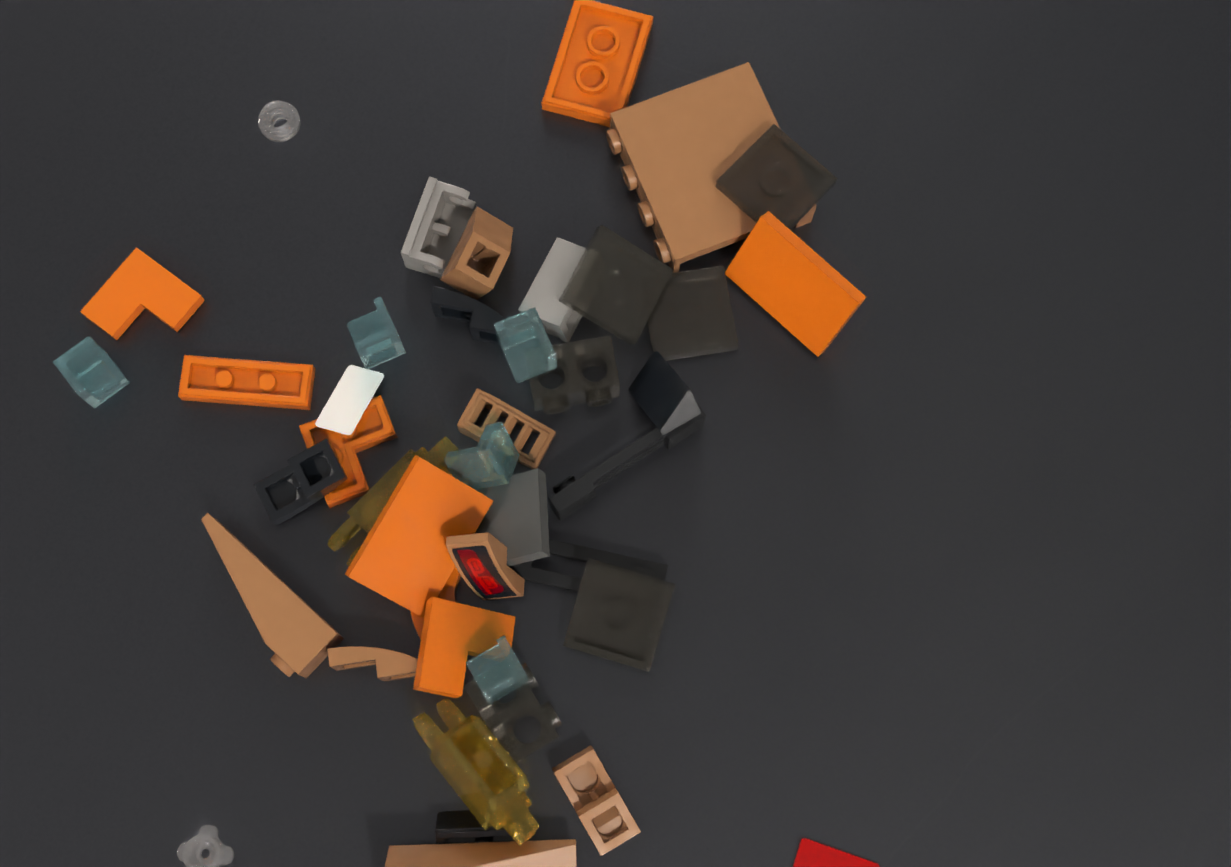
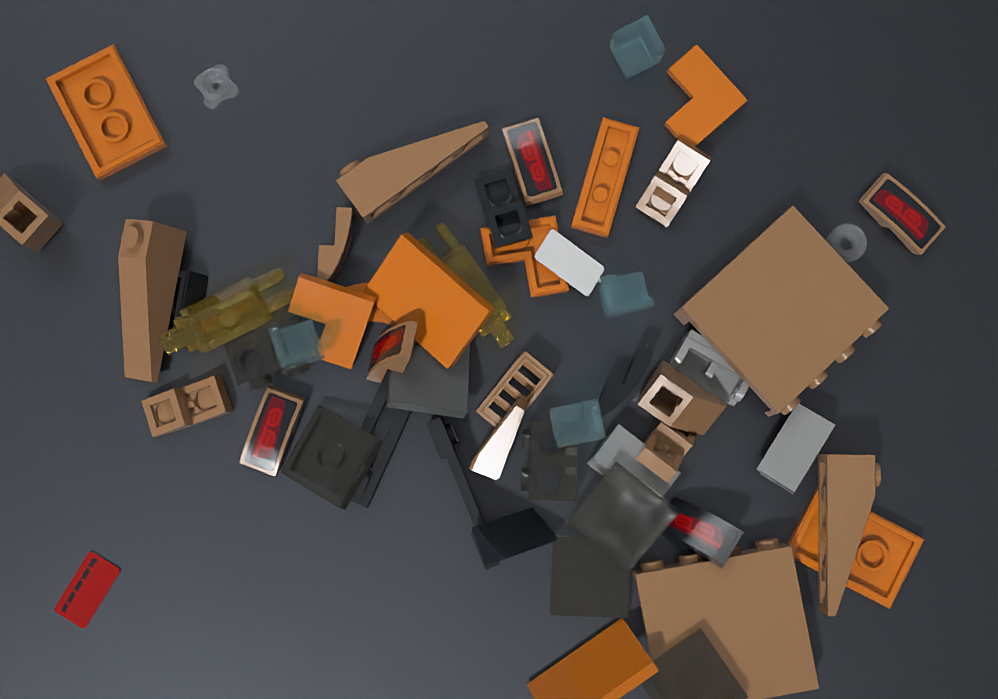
camera: 105 degrees right, 10 degrees up
clear light blue panel [444,422,520,490] -> none
none -> slope [239,385,305,476]
none -> slope [469,396,528,480]
none -> slope [502,118,563,206]
none -> slope [635,137,712,227]
none -> medium nougat slope [636,420,697,483]
none -> slope [654,497,744,568]
none -> medium nougat panel [674,206,889,417]
none -> light grey hinge [757,404,835,494]
none -> medium nougat slope [818,454,881,616]
none -> slope [859,173,946,255]

